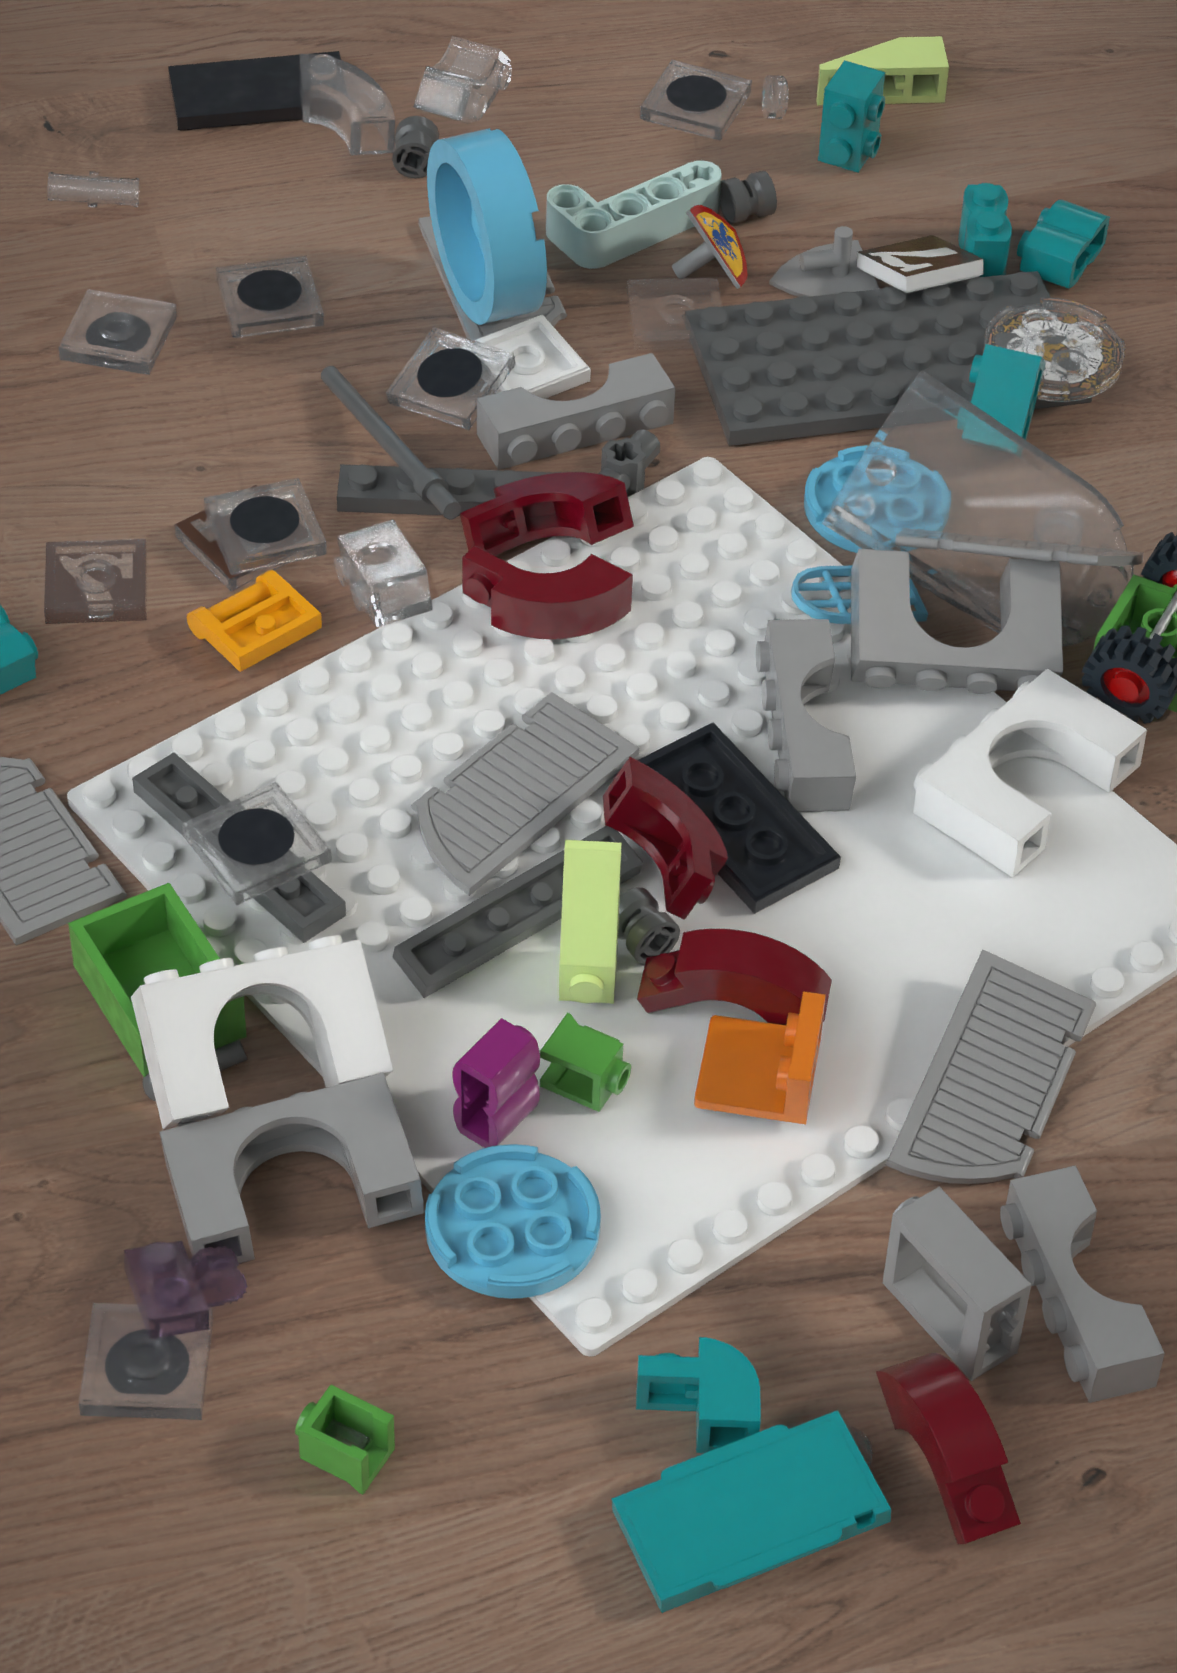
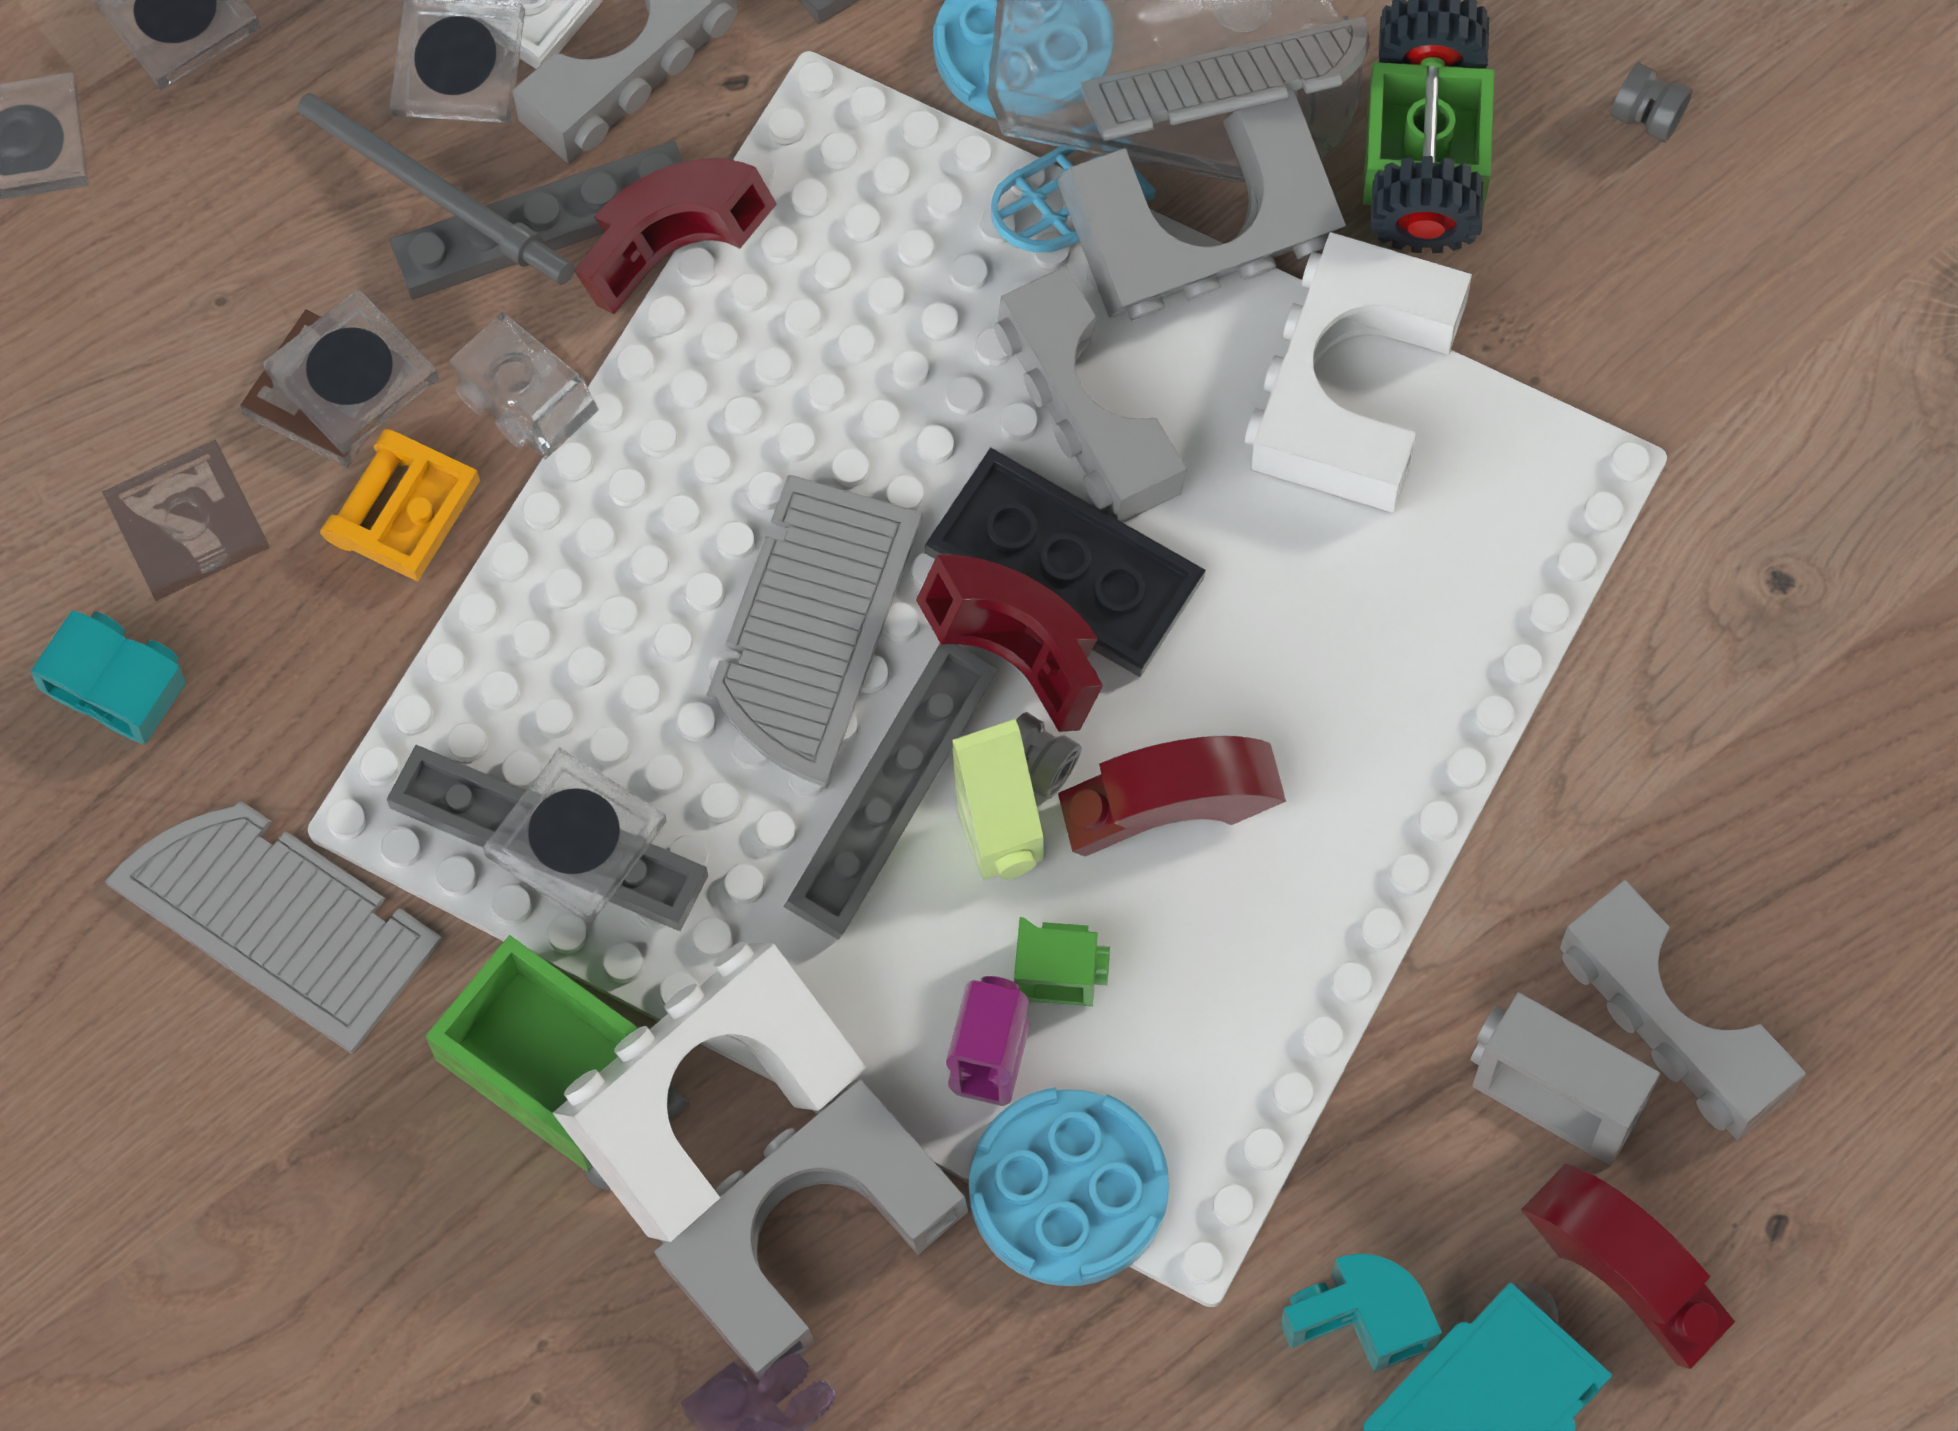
camera: 20 degrees left, 20 degrees up
dark red arch [462,546,633,639] -> none
dark grey axle [598,429,660,497] -> none
orange bracket [694,991,826,1125] -> none
light grey piece [885,949,1096,1184] -> none

